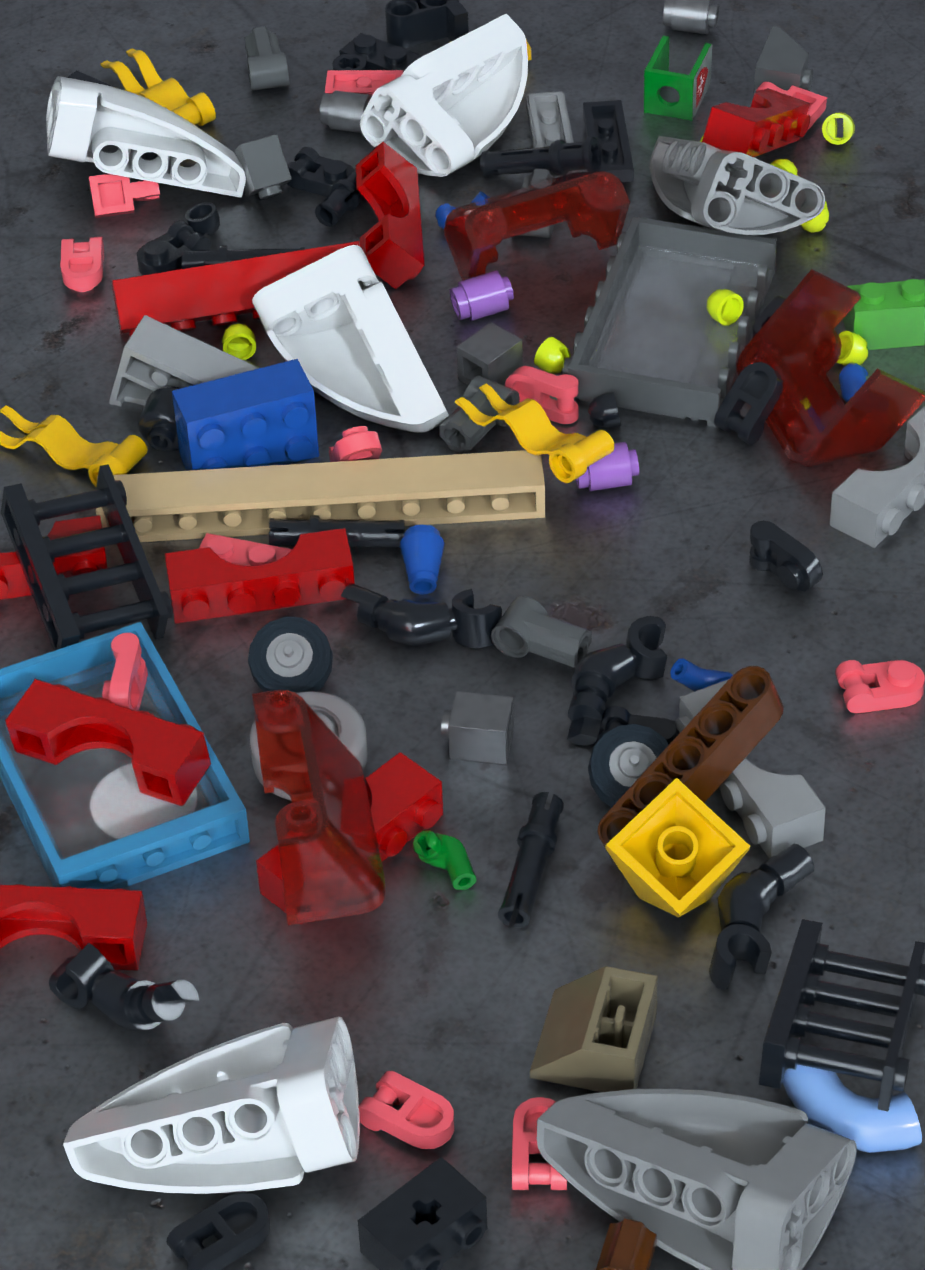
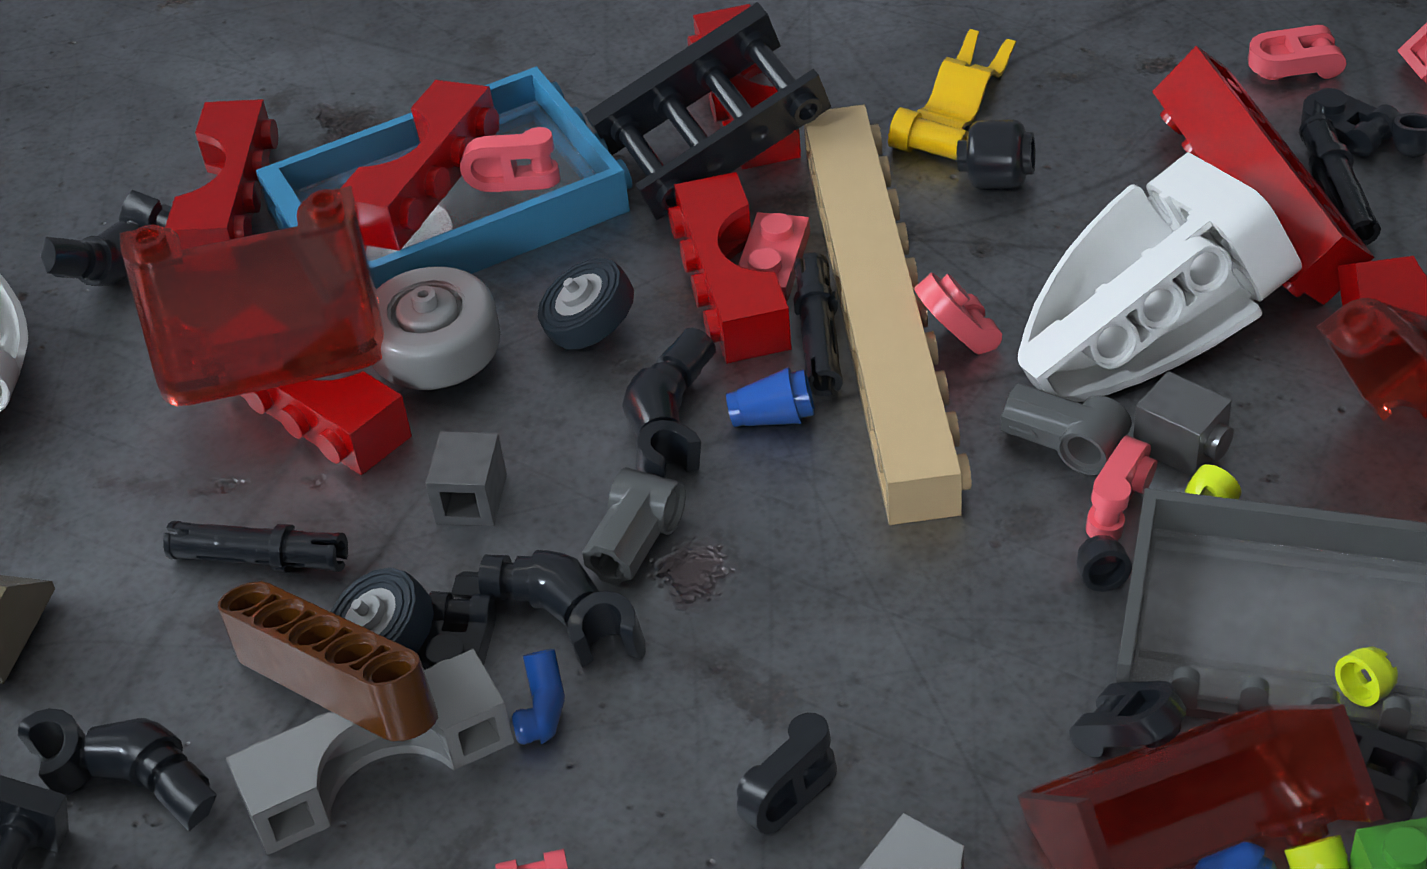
camera: 90 degrees right, 0 degrees up
light grey wedge [109,315,259,406] -> none
blue brick [172,359,319,471] -> none
green arm [413,830,476,890] -> none
medium lavender brick [450,270,514,321] -> none
yellow flag [455,383,614,483] -> none
medium lavender brick [575,442,639,491] -> none
yellow slope [605,778,750,918] -> none

